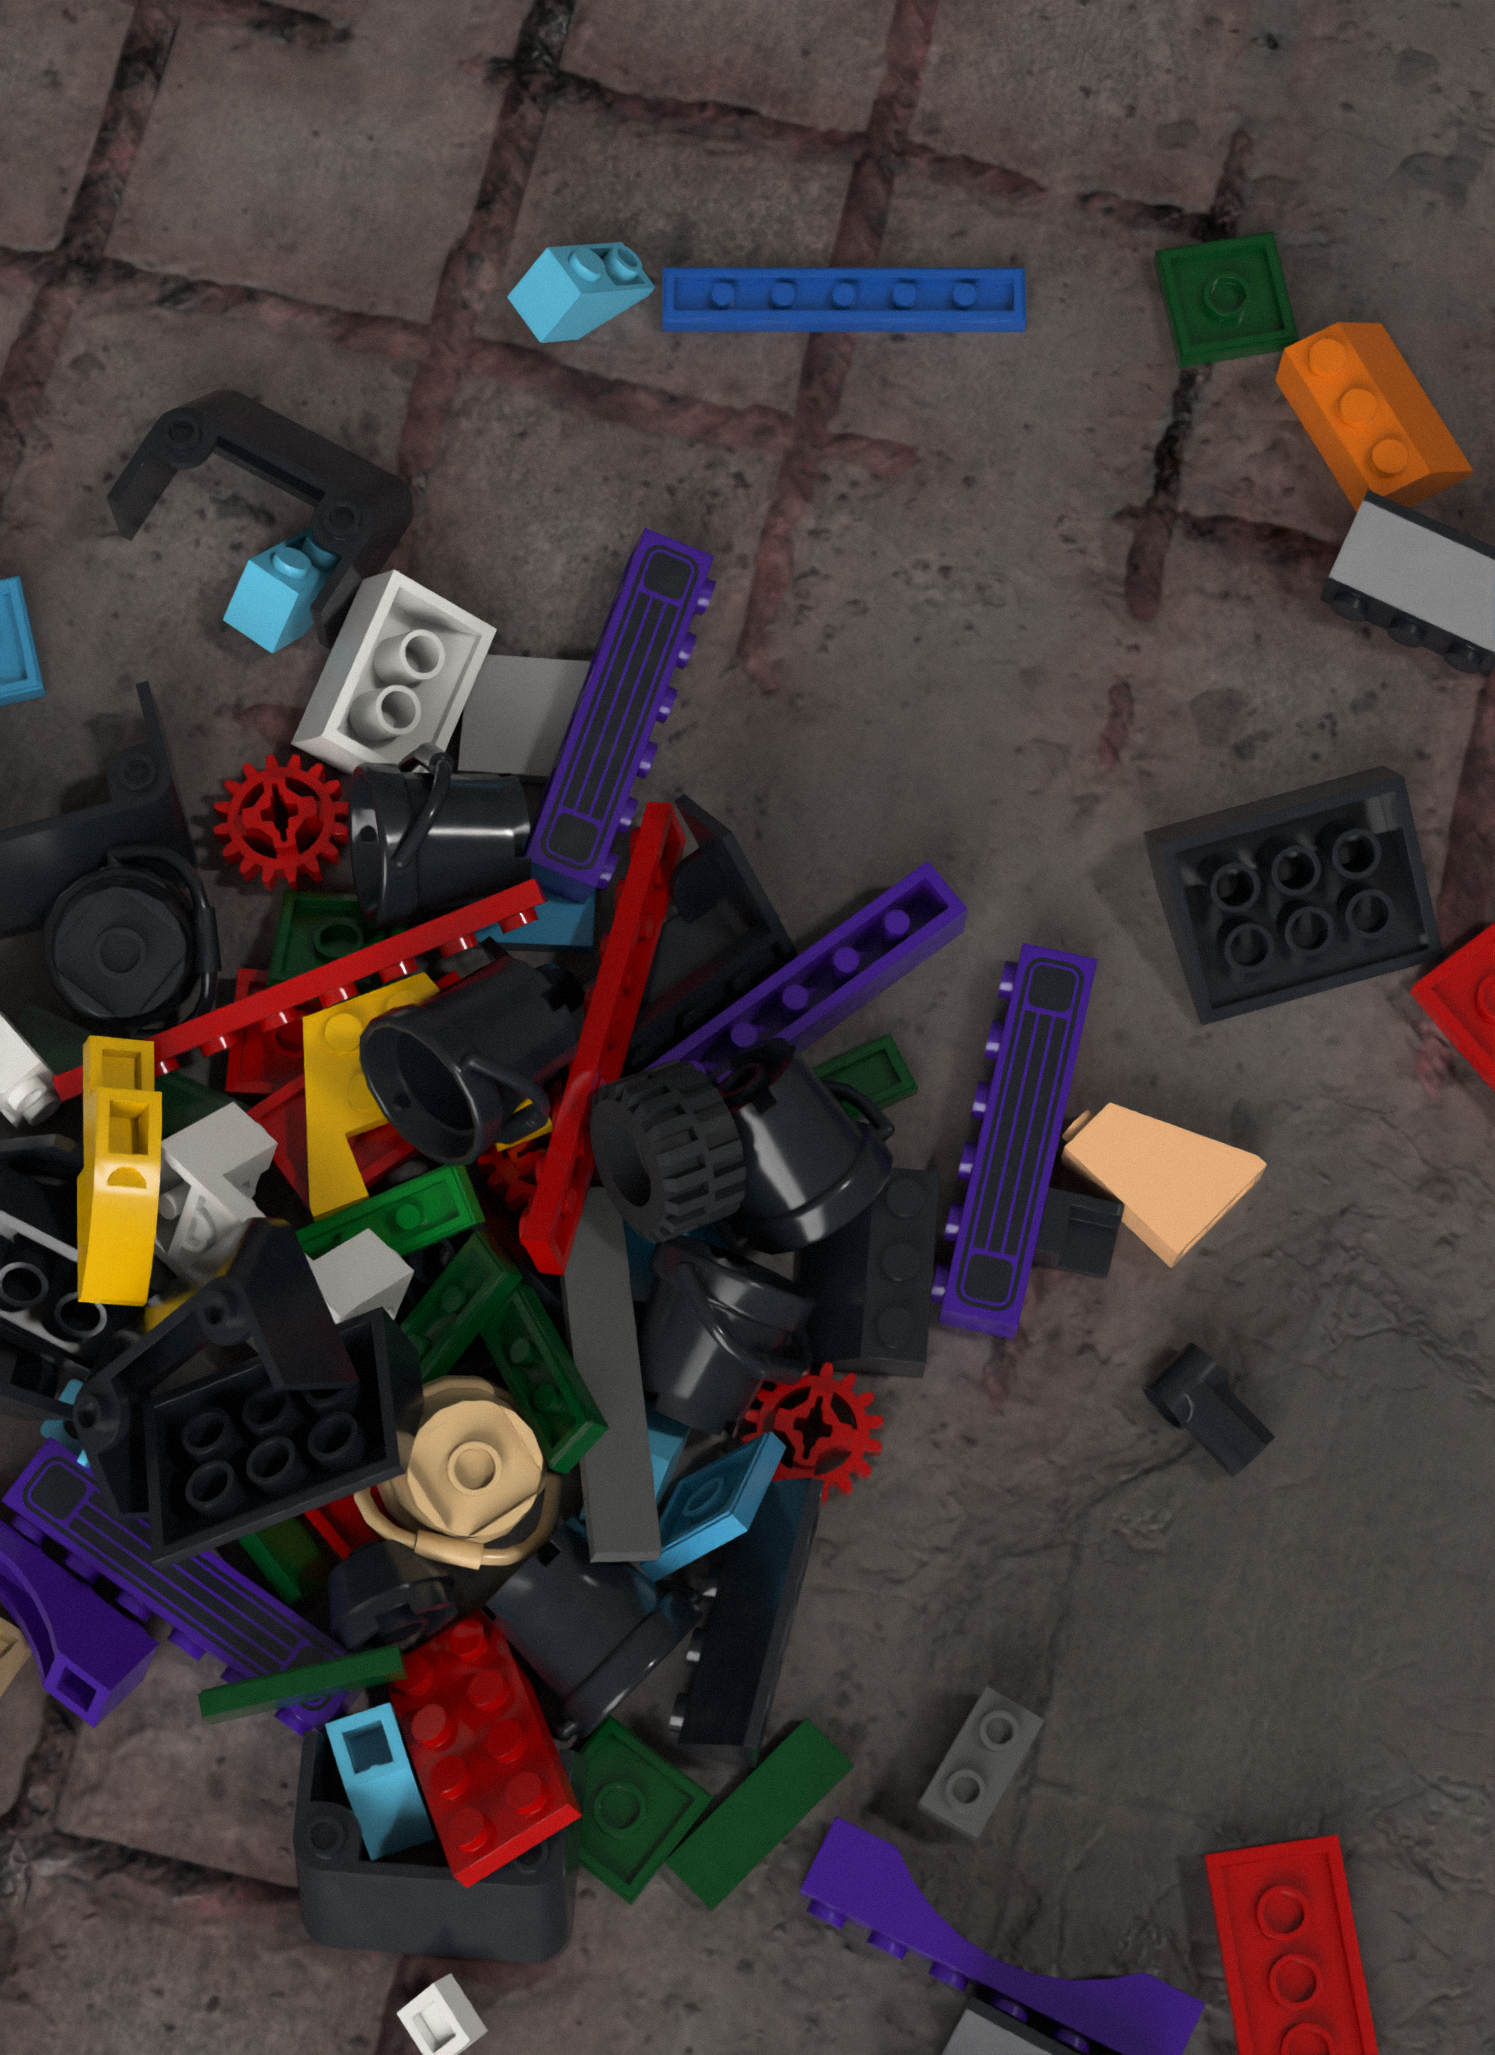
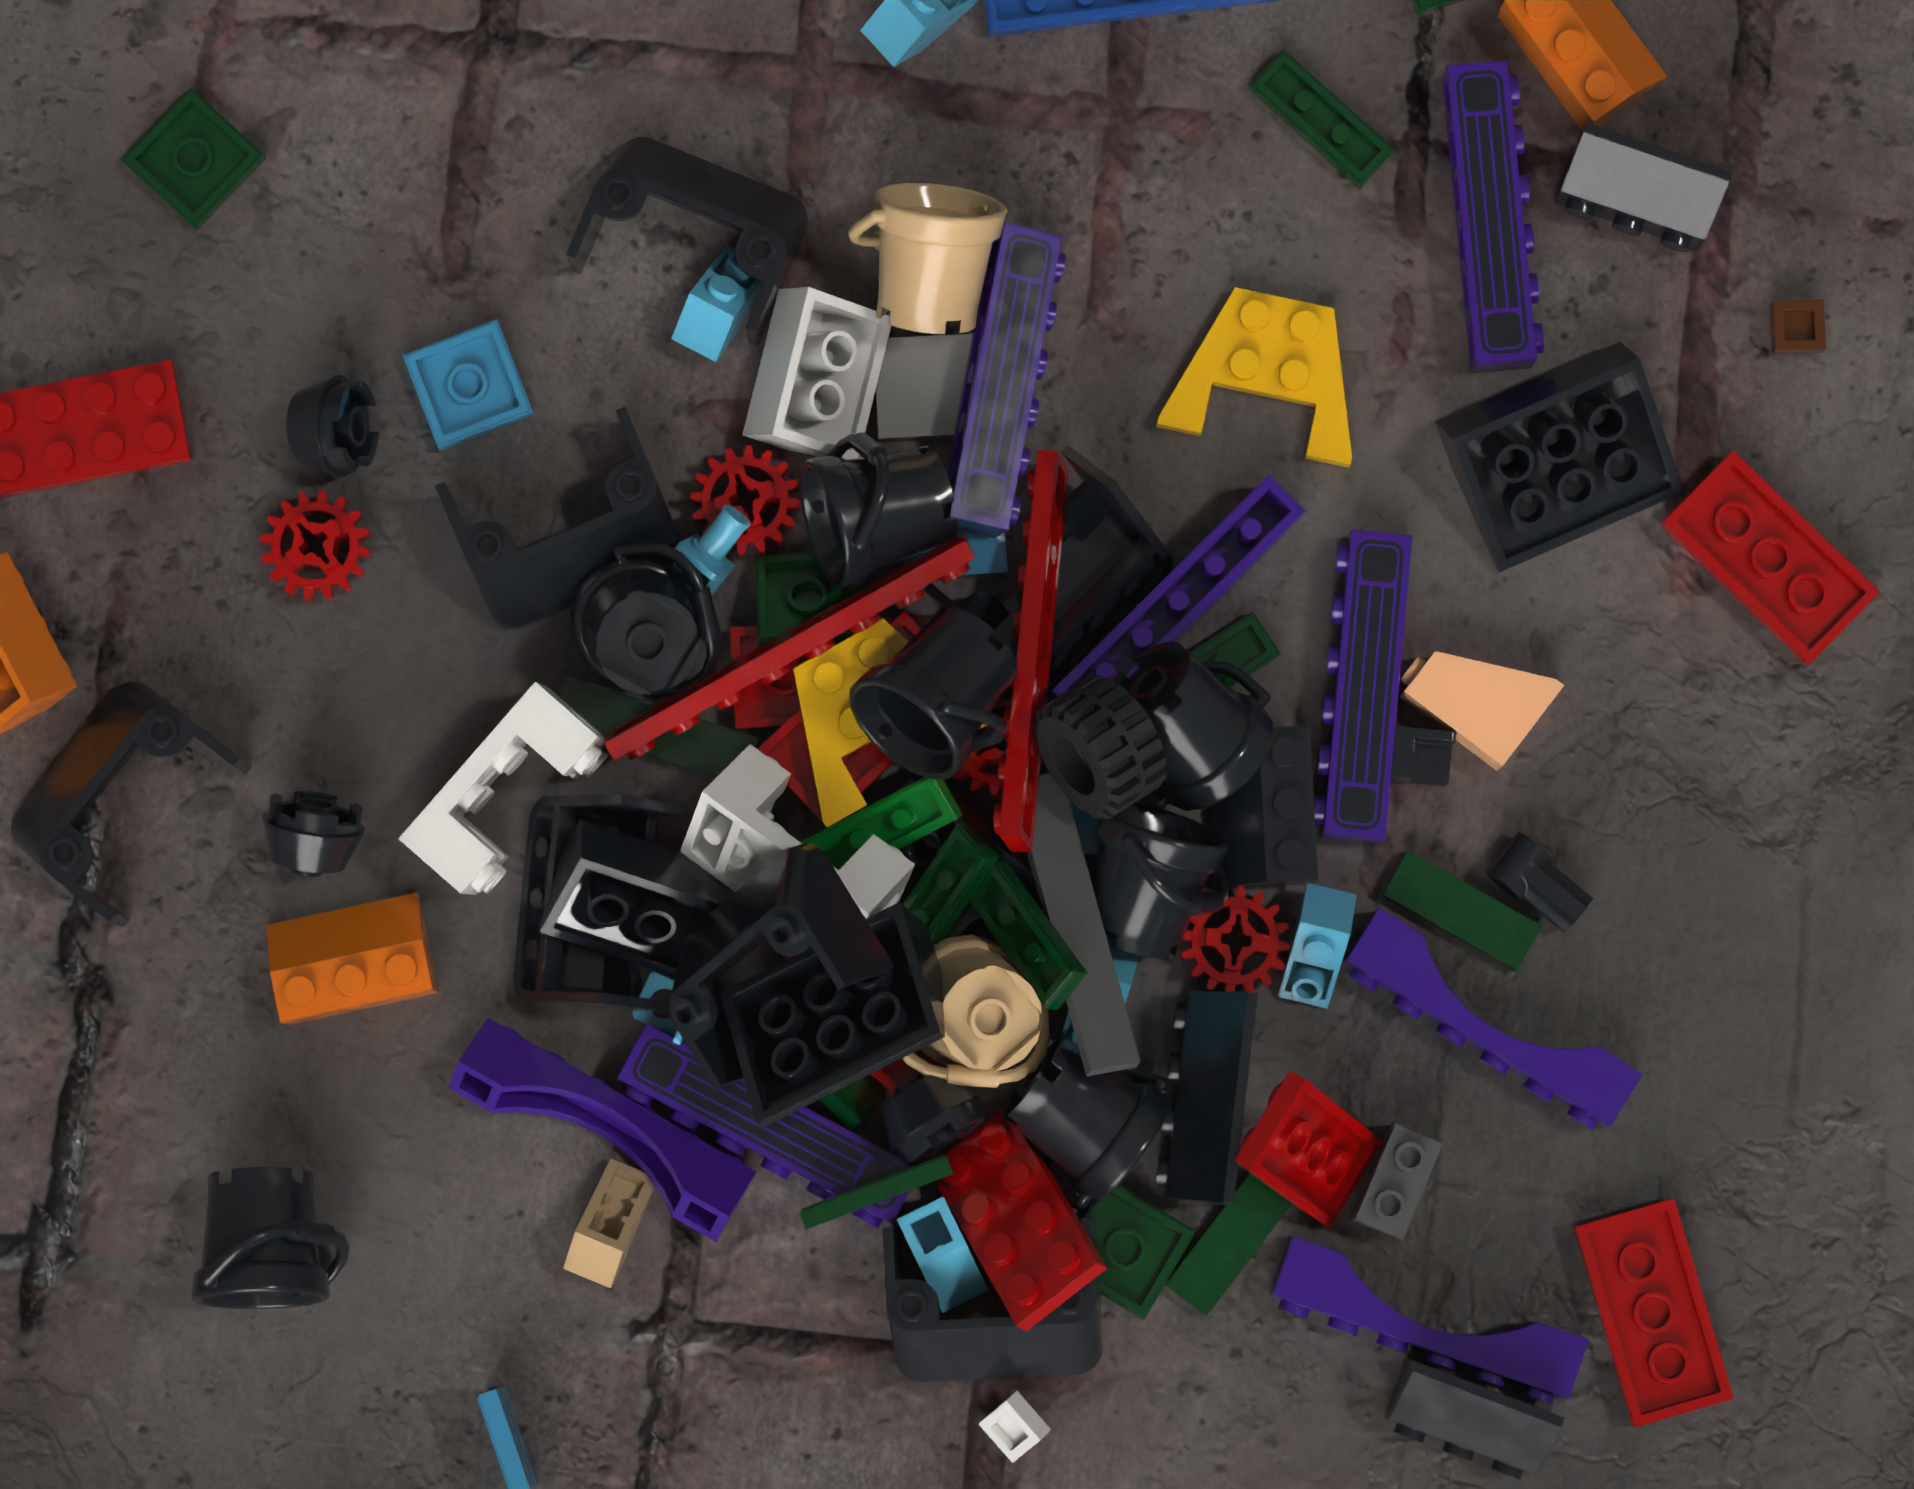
camera: 10 degrees left, 10 degrees up
yellow slope [77,1035,162,1307] -> none
dark azure tile [639,1431,786,1582] -> none
none -> medium azure bracket [673,505,751,597]
none -> tan piece [848,183,1007,334]
none -> yellow wing [1156,287,1352,468]
none -> red plate [1234,1070,1383,1229]
none -> dark green tile [1249,49,1395,190]
none -> medium azure slope [1278,882,1357,1009]
none -> dark purple arch [1343,908,1643,1130]
none -> dark green tile [1381,850,1542,971]
none -> brick [1442,60,1544,373]

